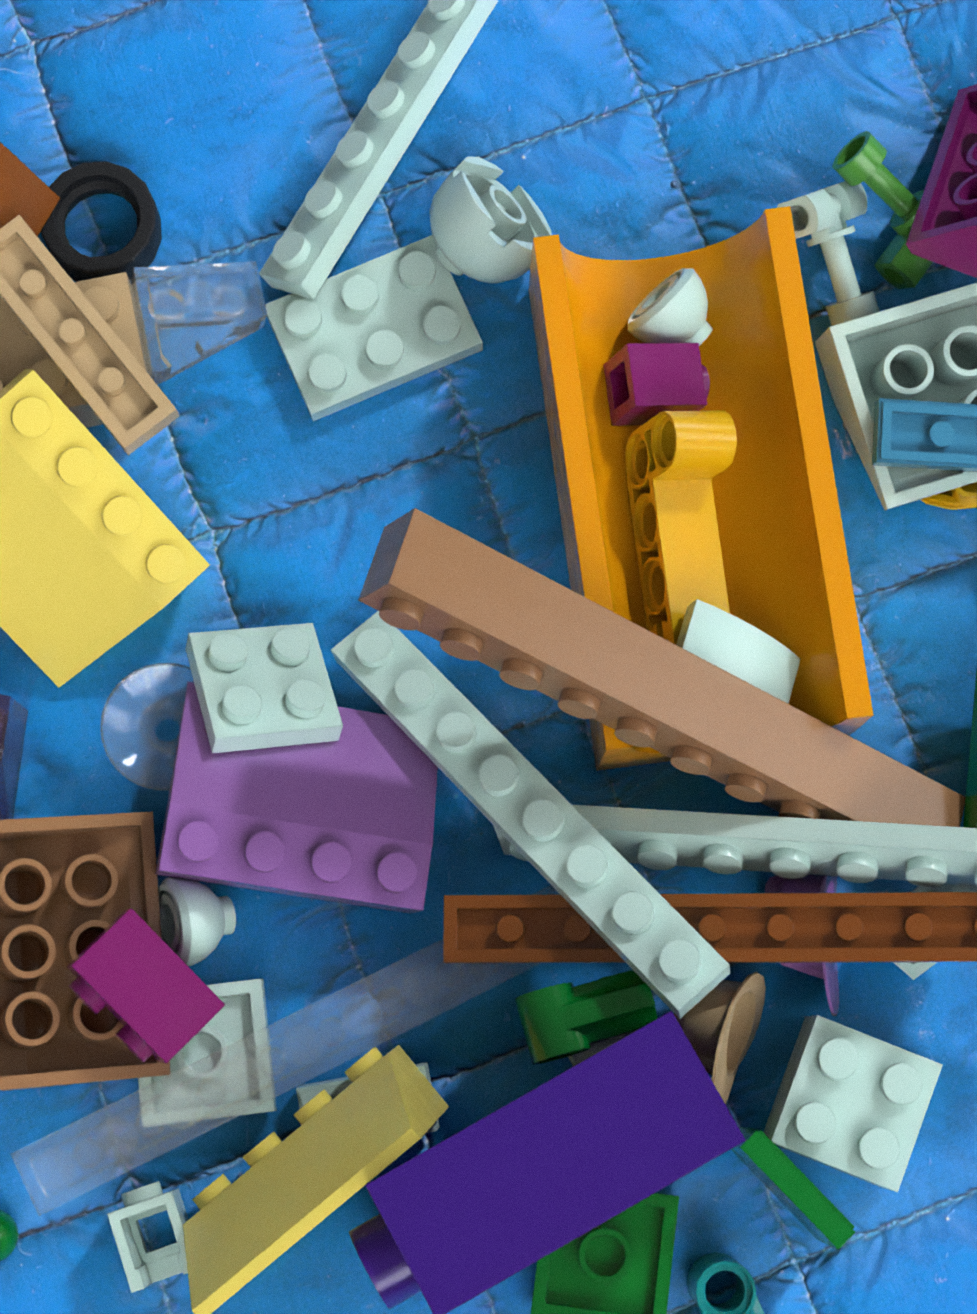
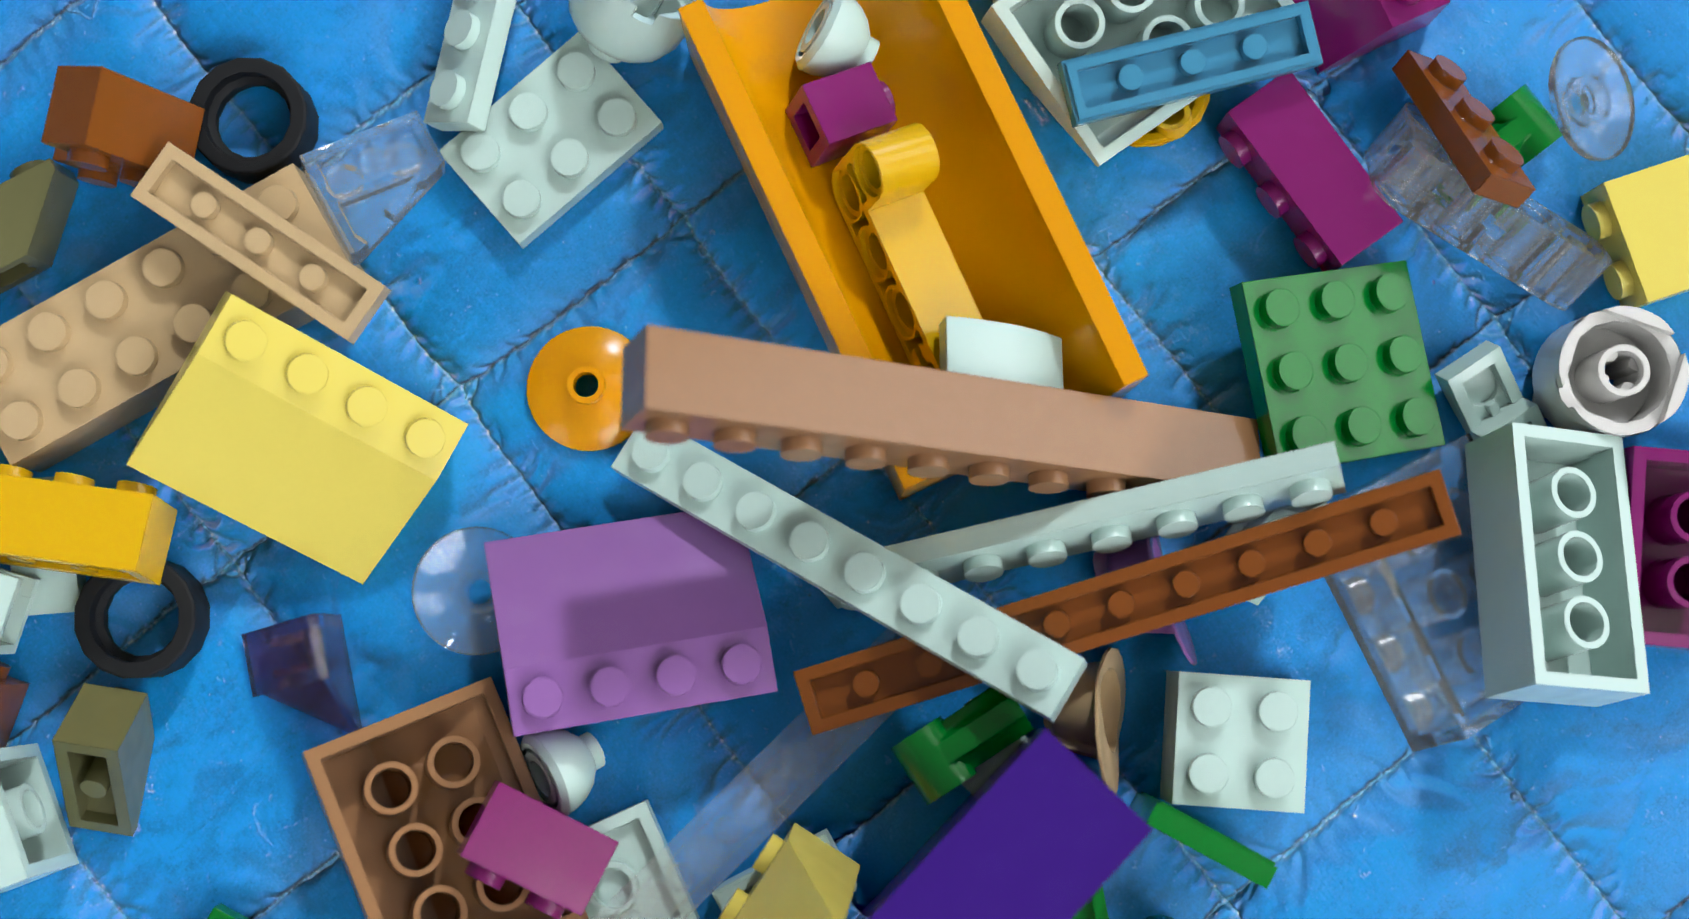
camera: 15 degrees left, 5 degrees up
light aqua plate [185,623,343,754] -> none
none -> light orange dish [527,326,633,452]

